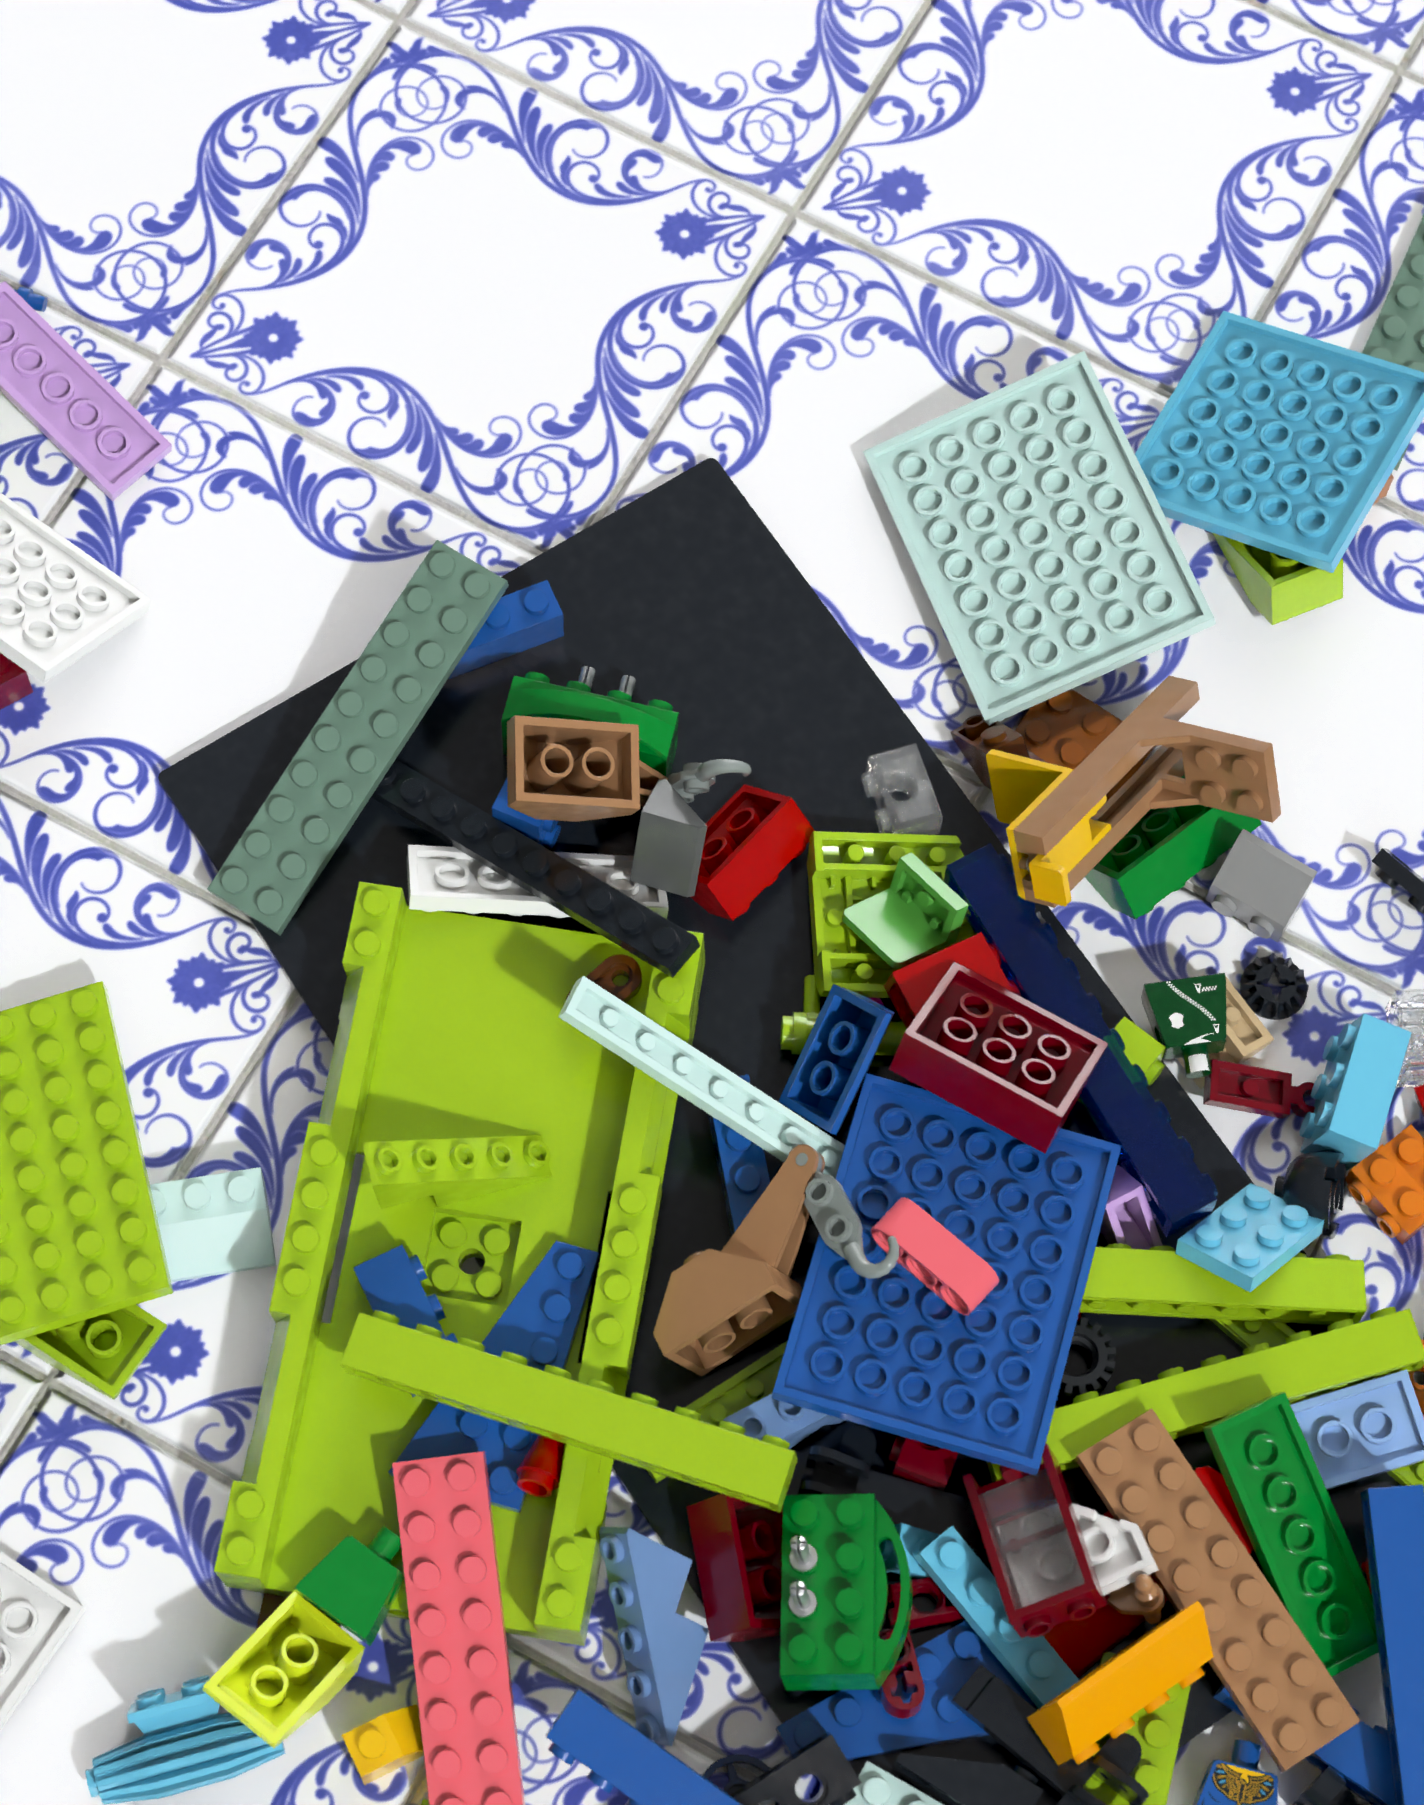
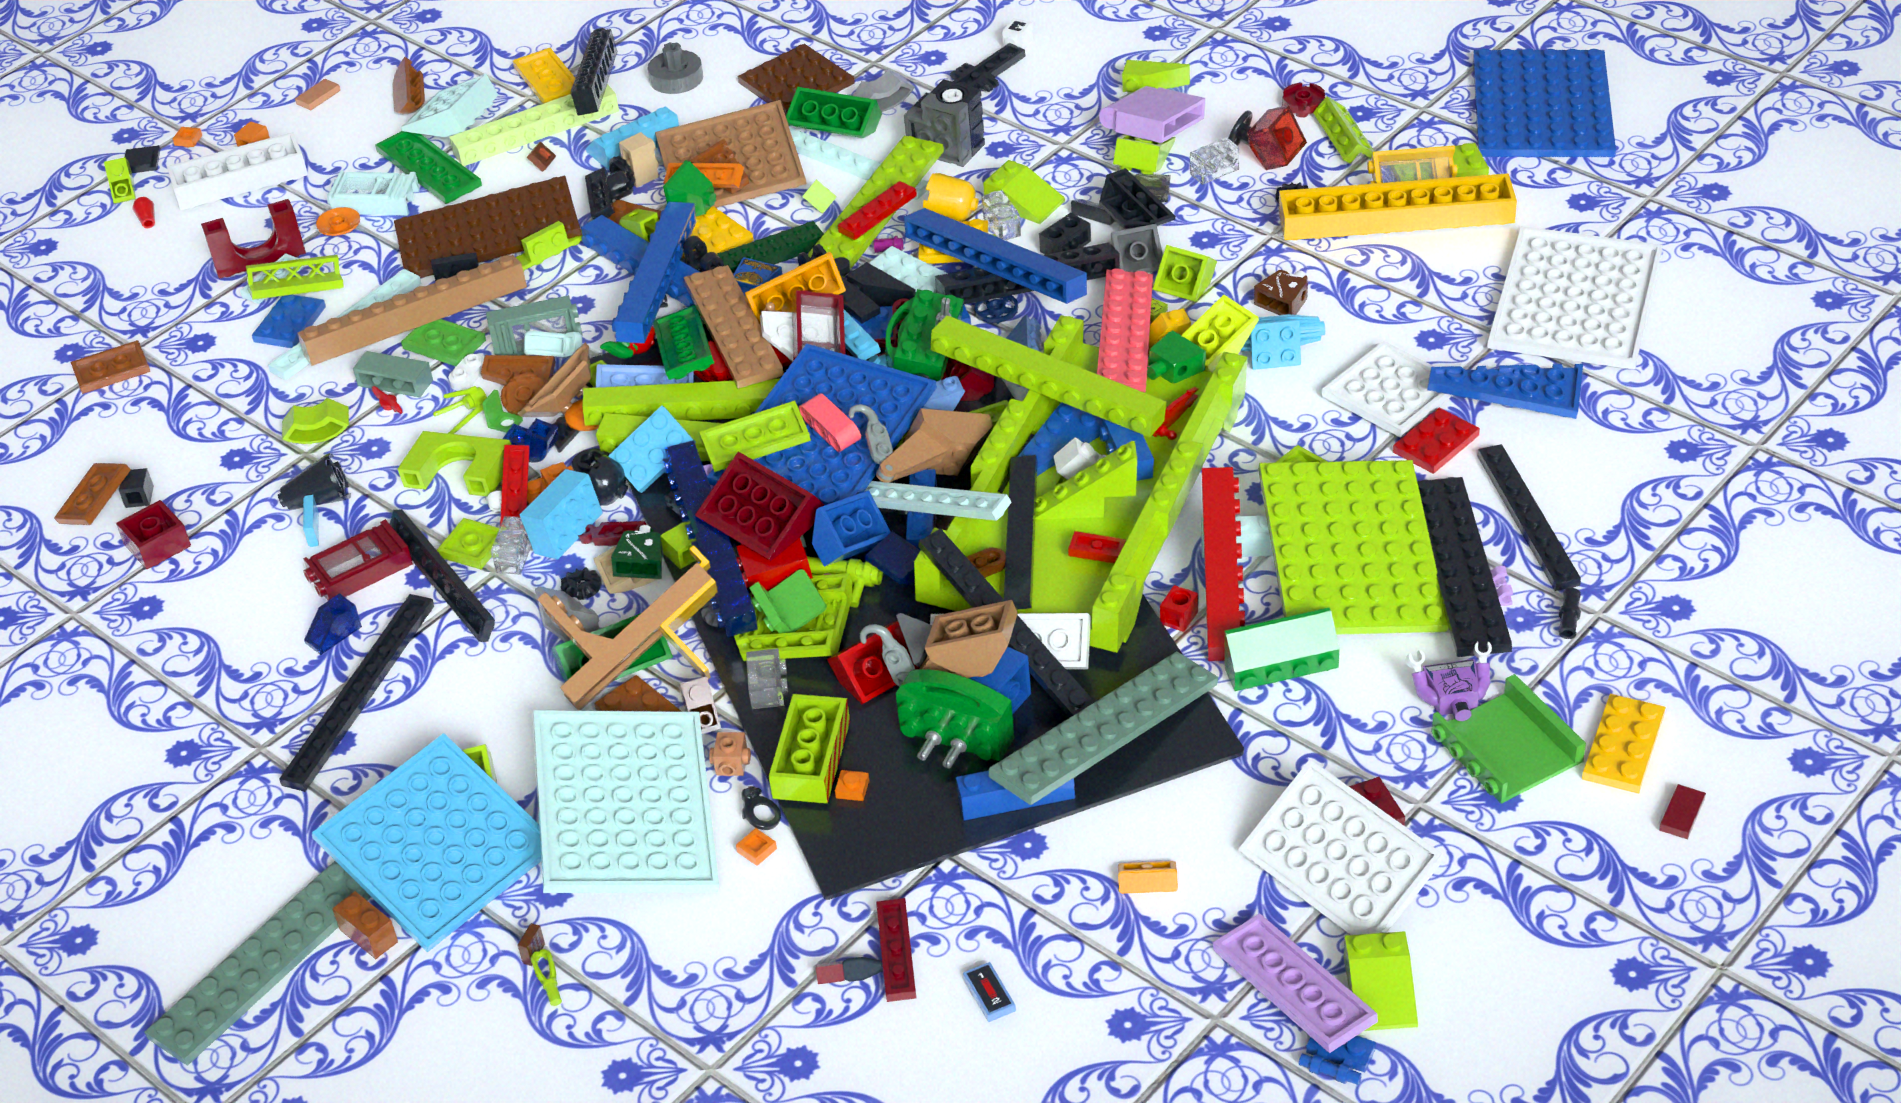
camera: 160 degrees left, 25 degrees down
none -> dark orange brick [332,891,398,960]
none -> reddish brown tile [518,923,545,966]
none -> lime piece [531,949,562,1006]
none -> black gear [572,448,610,474]
none -> lime plate [699,401,811,472]
none -> nougat brick [709,732,751,776]
none -> orange plate [736,828,777,866]
none -> black piece [741,786,781,830]
none -> lime brick [769,694,850,803]
none -> piece [816,957,883,985]
none -> orange plate [835,770,869,801]
none -> clear blue slope [865,531,921,584]
none -> dark red plate [876,898,917,1002]
none -> tile [963,962,1016,1022]
none -> black tile [1004,455,1038,610]
none -> white slope [1054,437,1106,480]
none -> red plate [1068,531,1126,564]
none -> light orange slope [1118,861,1178,894]
none -> red piece [1152,387,1199,440]
none -> red brick [1160,585,1198,632]
none -> red brick [1202,467,1245,661]
none -> slope [1225,607,1340,691]

